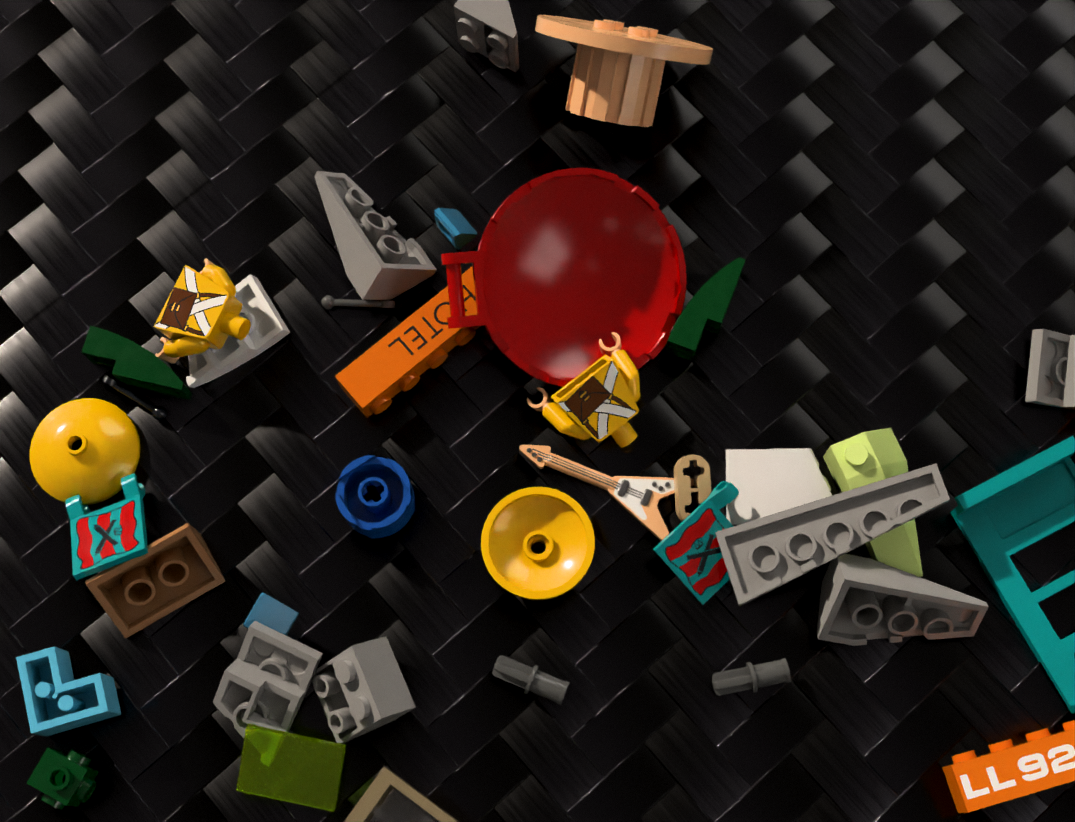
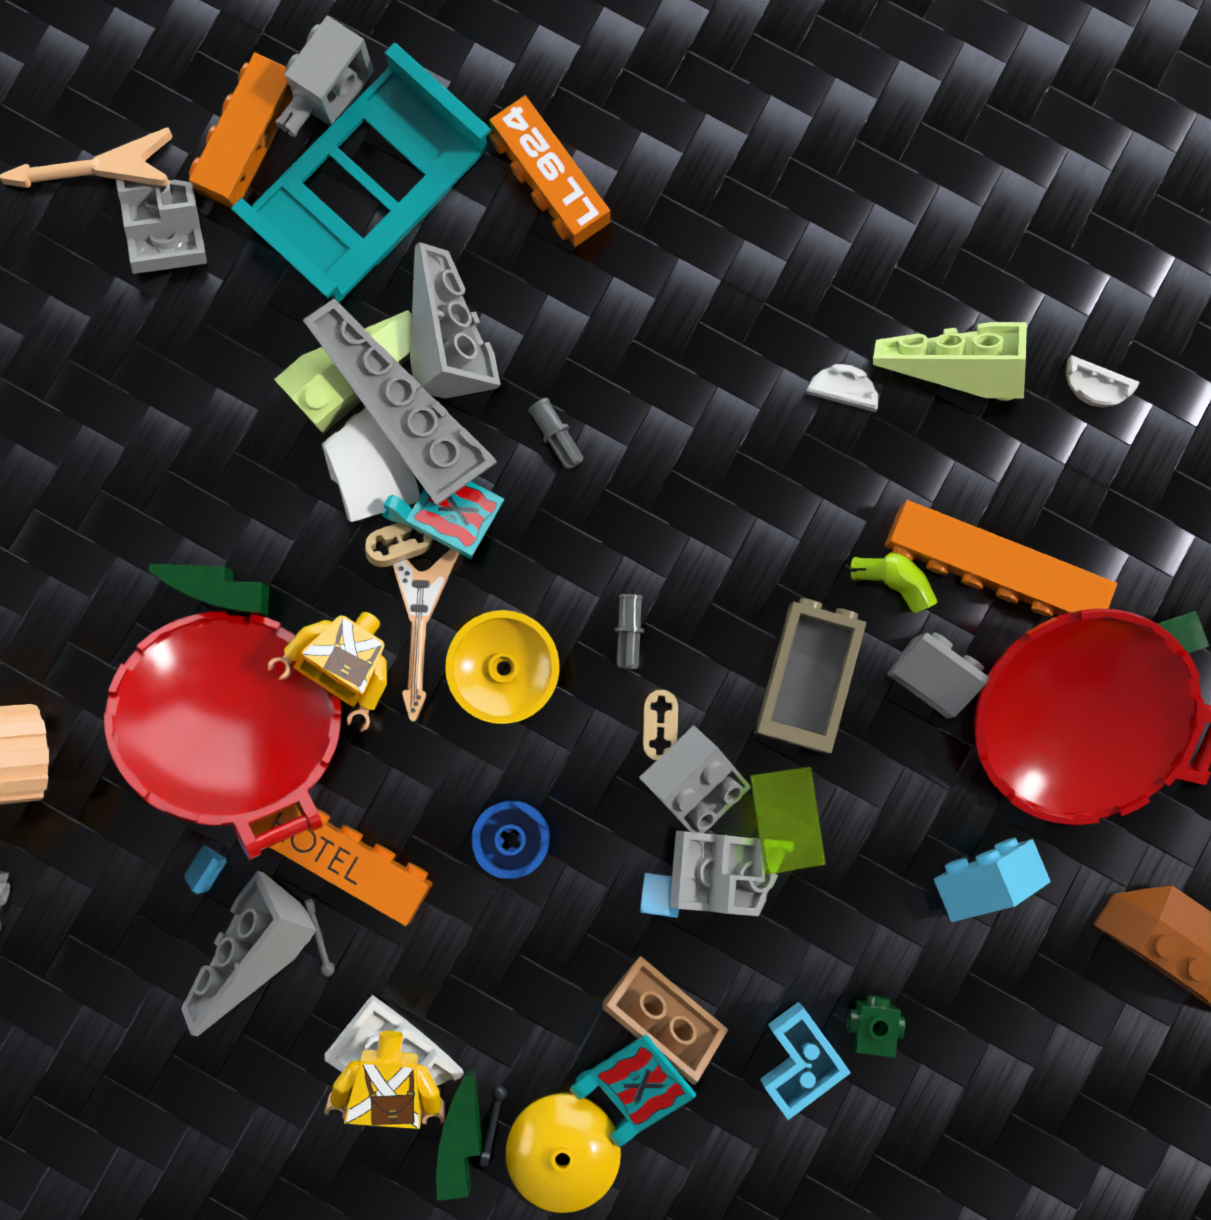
camera: 115 degrees left, 10 degrees up
none -> tan beam [643,690,678,761]

